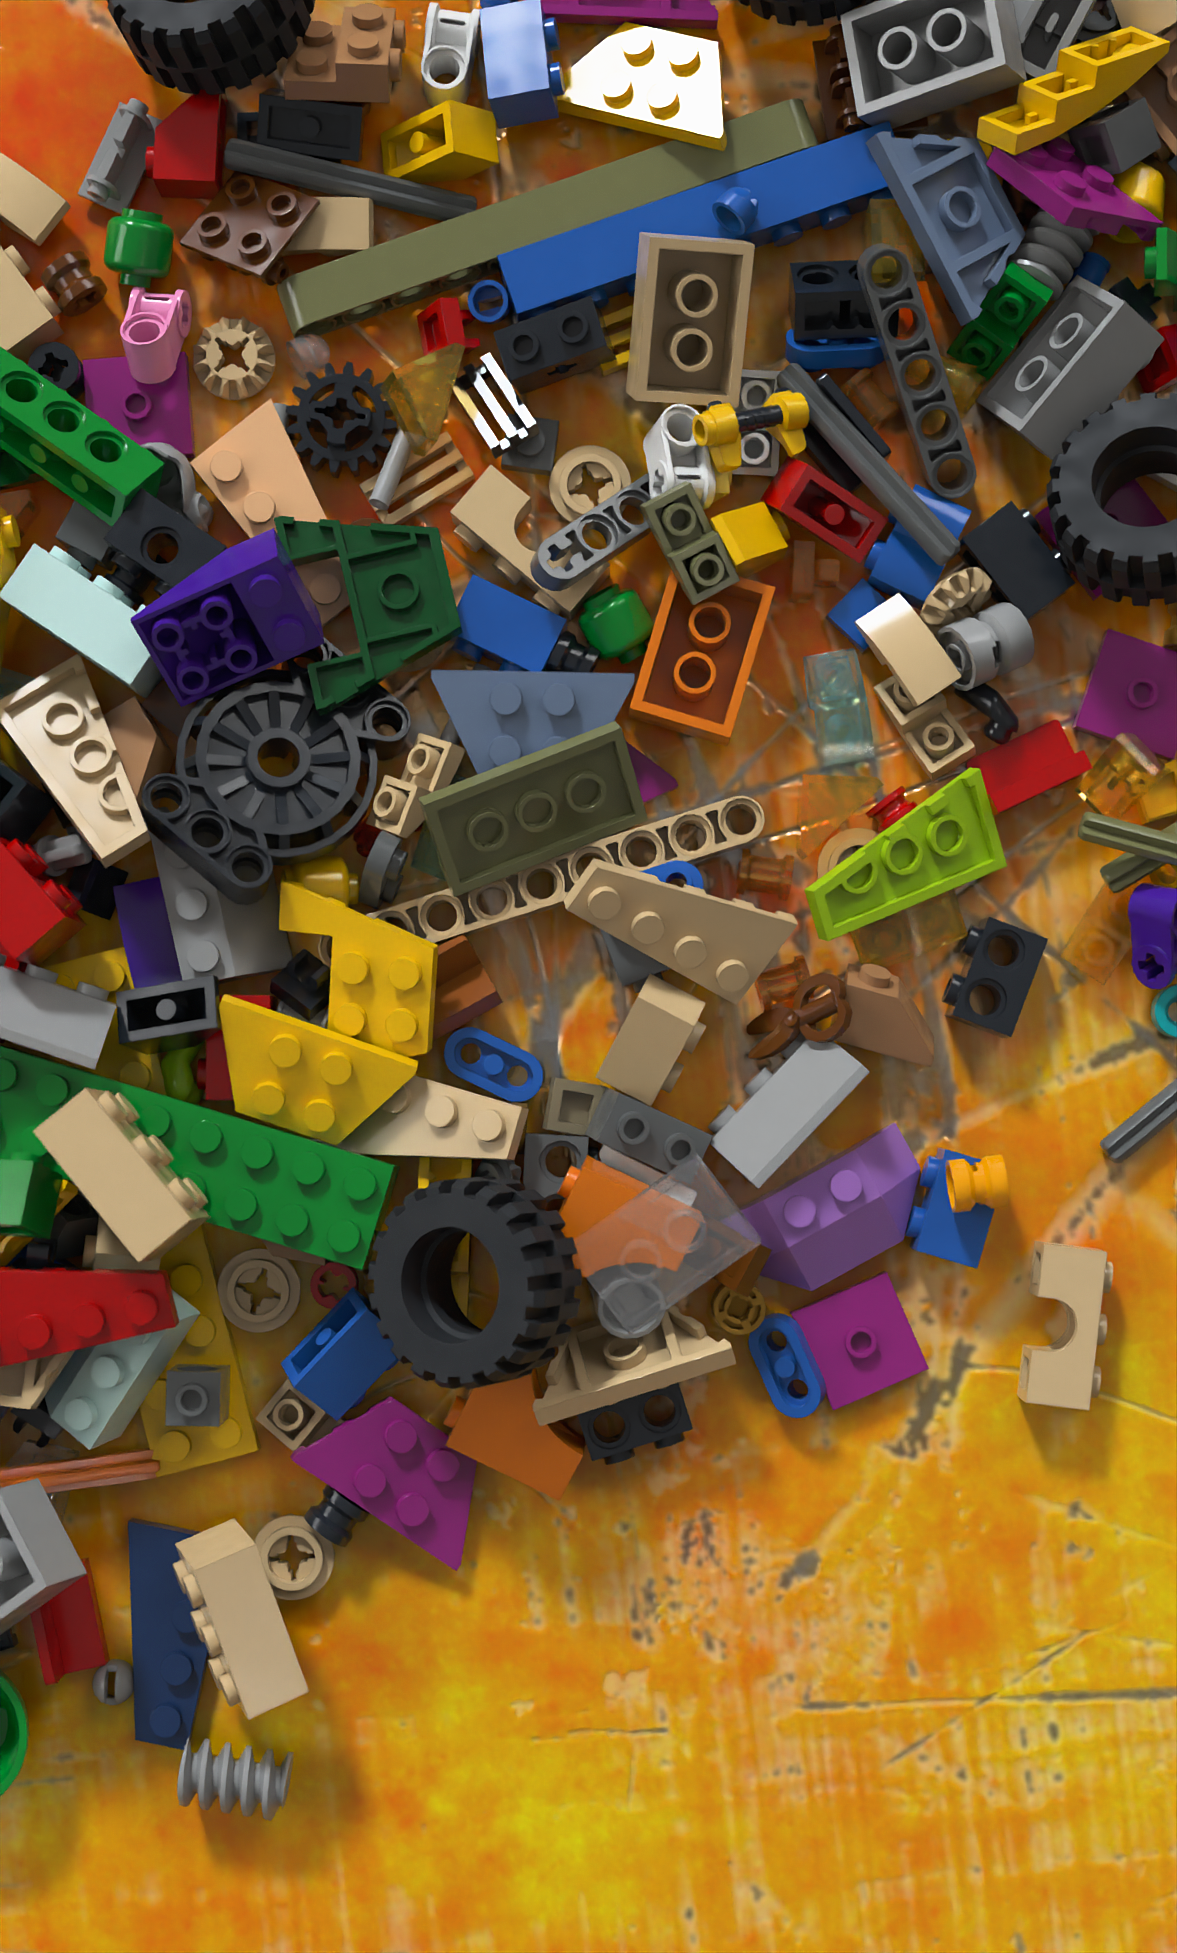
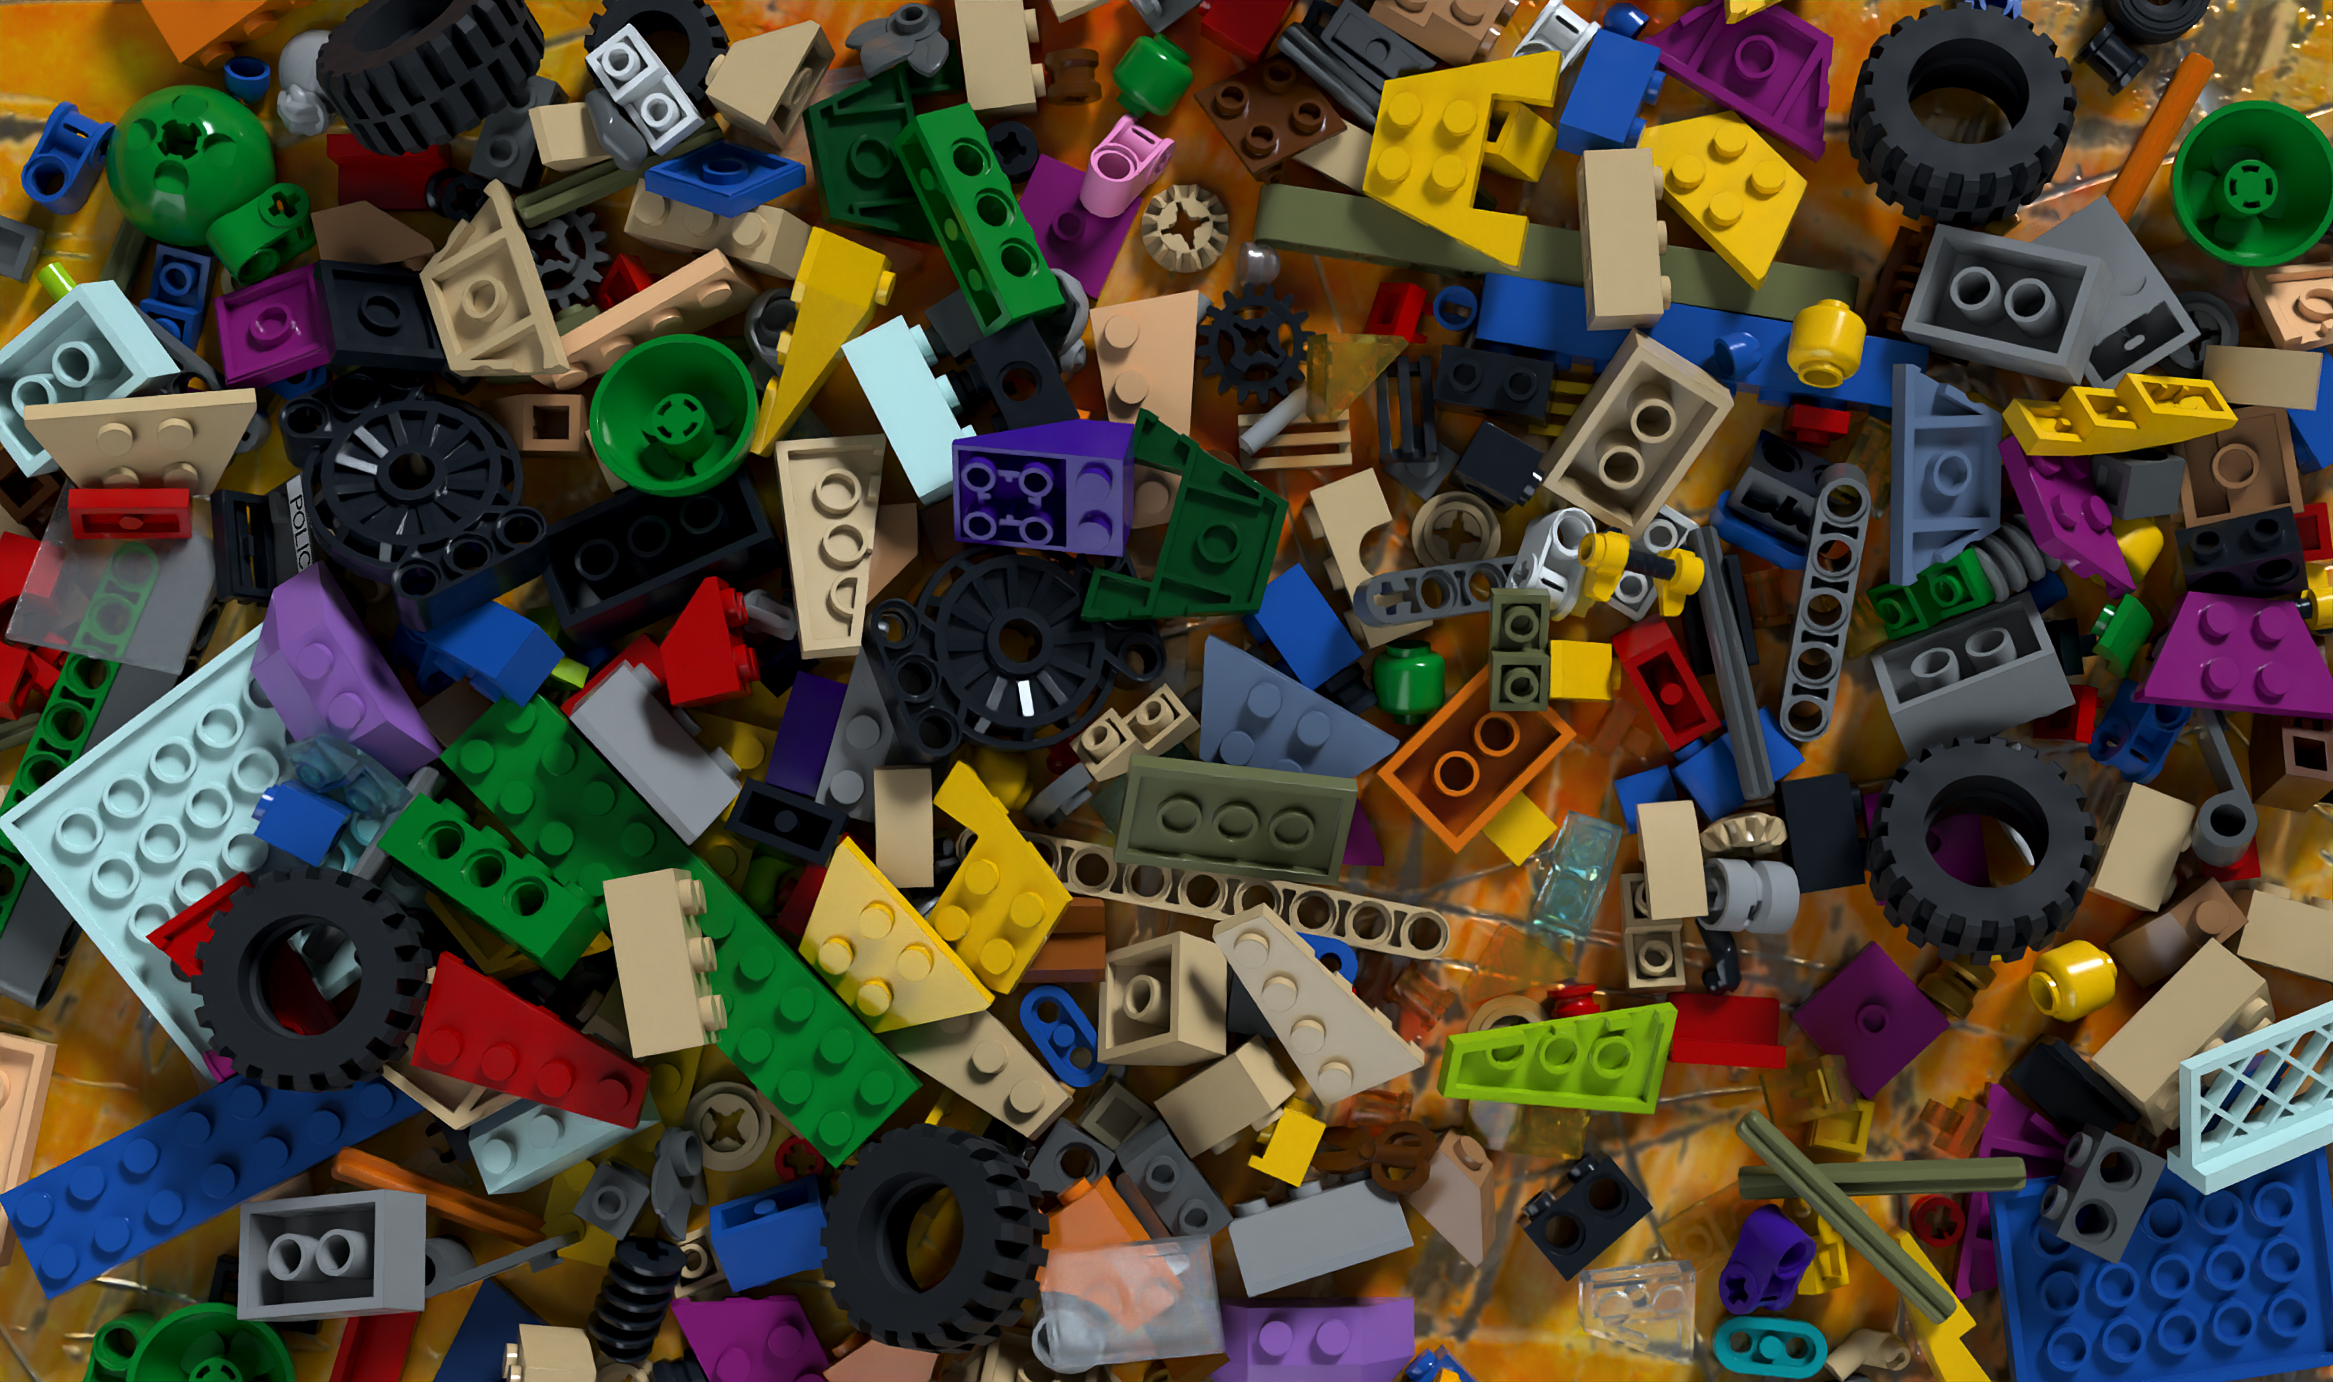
camera: 30 degrees right, 0 degrees up
none -> dark grey door [425,1230,581,1298]
none -> black piece [587,1235,687,1363]
none -> dark grey plate [651,1126,708,1242]
none -> tan slope [873,764,934,888]
none -> tan slope [1097,931,1227,1066]
none -> yellow brick [1246,1095,1326,1188]
none -> yellow wing [1362,50,1563,272]
none -> black brick [1447,420,1545,514]
none -> yellow tile [1481,791,1558,867]
none -> tan brick [1576,148,1671,331]
none -> clear wing [1578,1259,1696,1365]
none -> red plate [1781,404,1851,448]
none -> yellow head [1787,299,1866,388]

